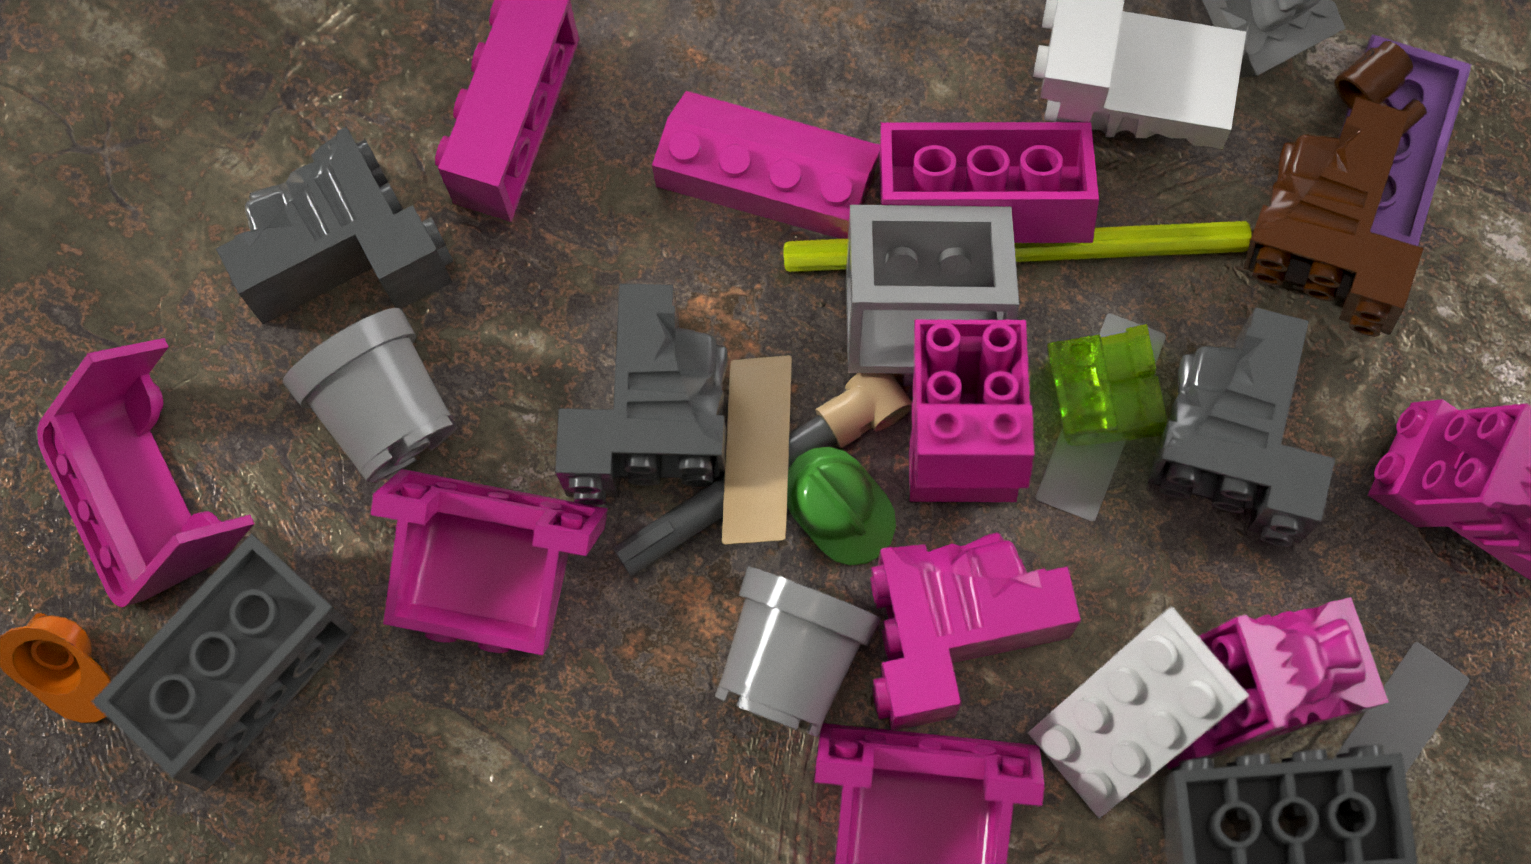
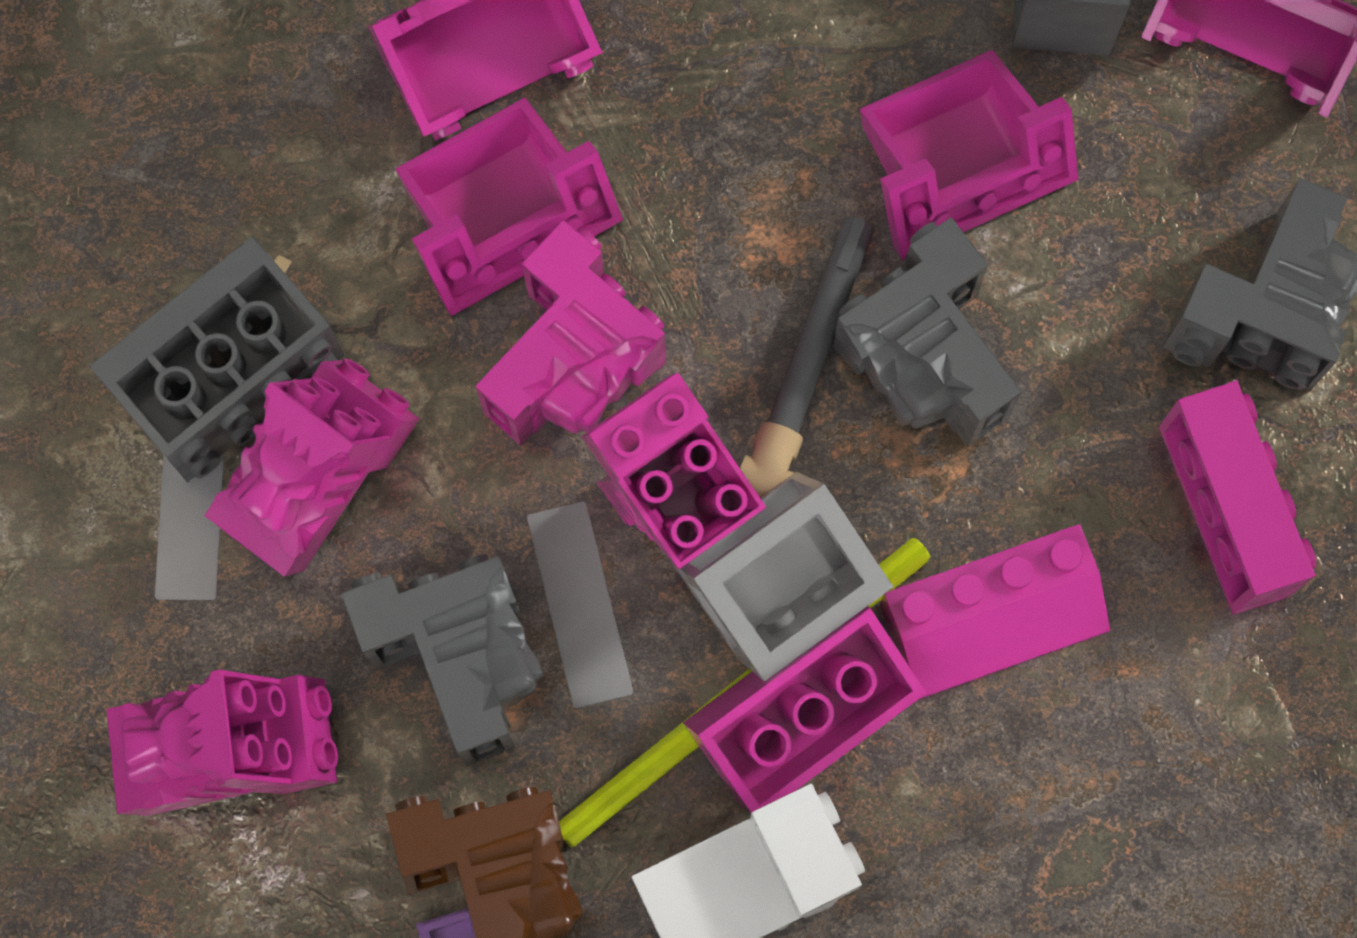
camera: 140 degrees right, 0 degrees up
light grey piece [283,308,458,483] -> none
light grey piece [714,566,881,737] -> none
tan sticker [722,355,792,545] -> none
bright green piece [787,447,896,565] -> none
white plate [1028,606,1249,819] -> none
clear neon green hips [1046,324,1168,446] -> none

